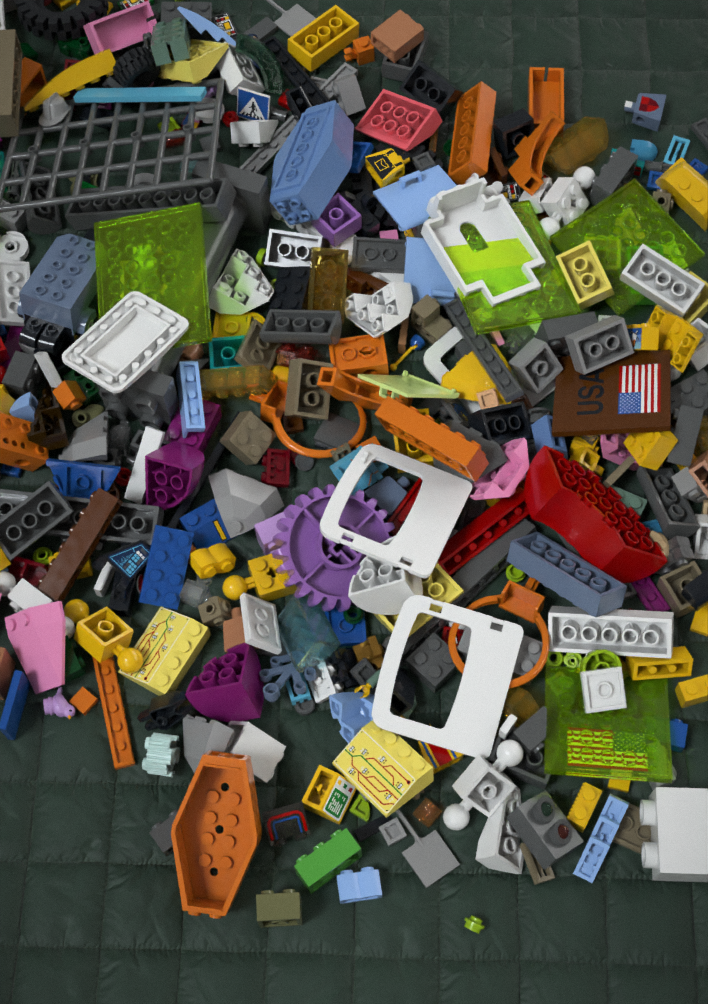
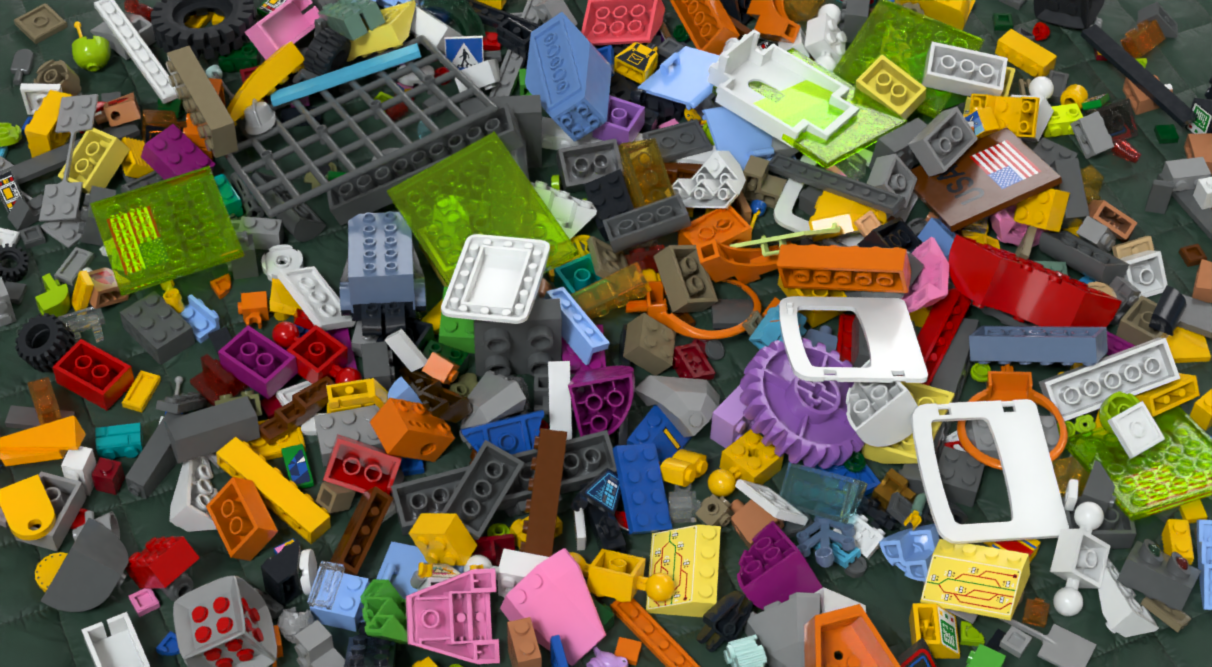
camera: 30 degrees left, 15 degrees down
none -> light aqua hinge [206,65,235,101]

